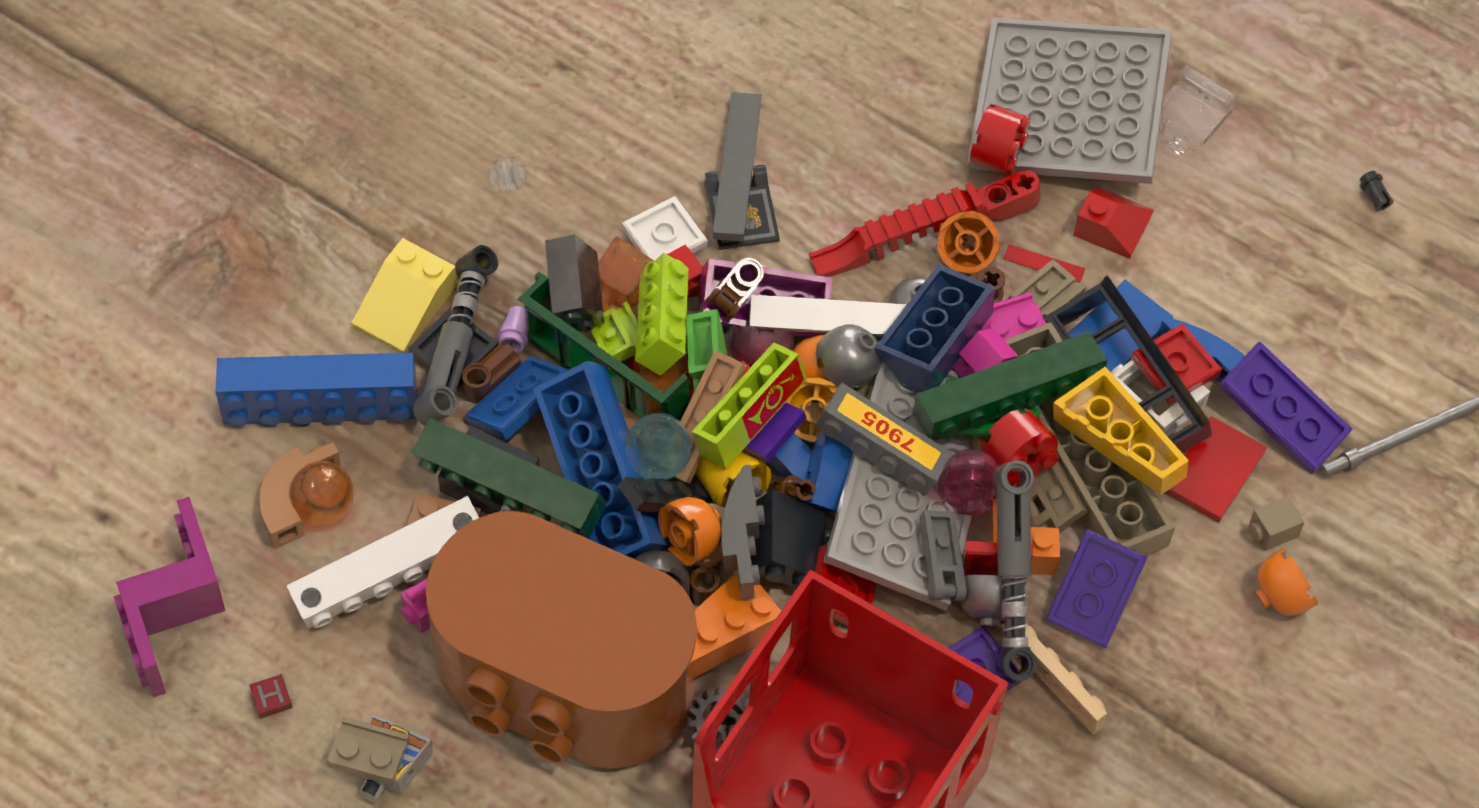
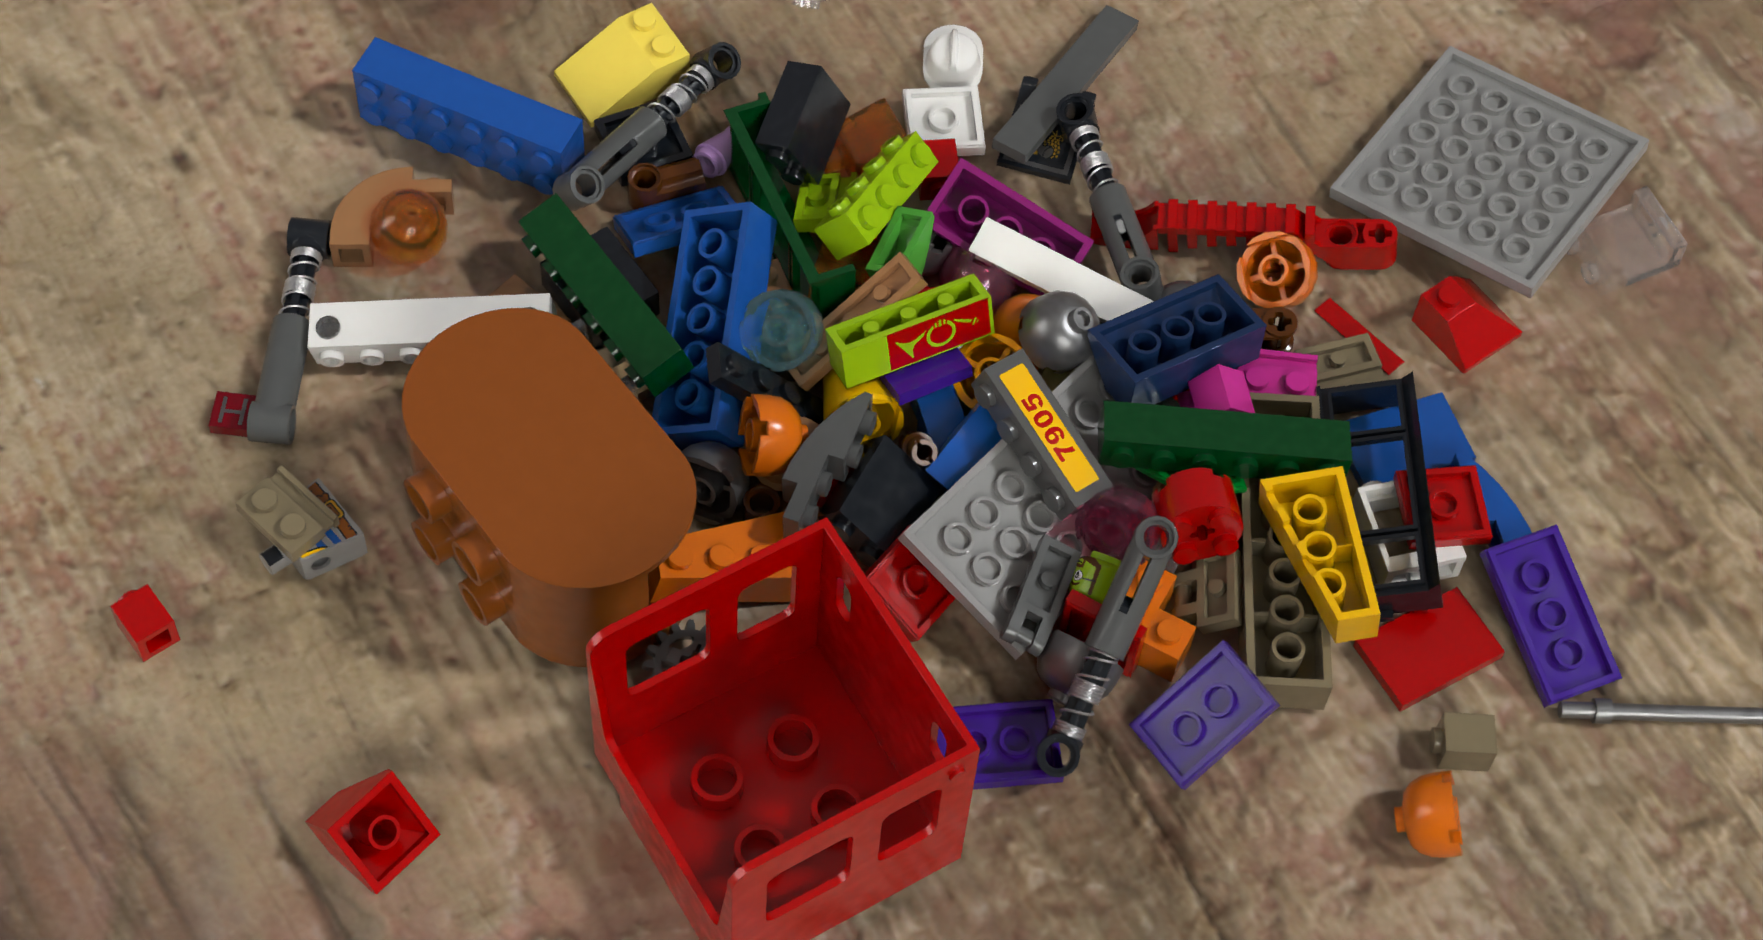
camera: 25 degrees right, 0 degrees up
magenta bracket [113,497,226,698] -> none
reddish brown piece [705,258,763,320] -> none
red brick [970,104,1031,175] -> none
tan plate [1004,625,1107,734] -> none
none -> dark grey piece [247,217,332,445]
none -> white piece [923,25,983,88]
none -> piece [1056,93,1163,301]
none -> lime head [1068,551,1121,604]

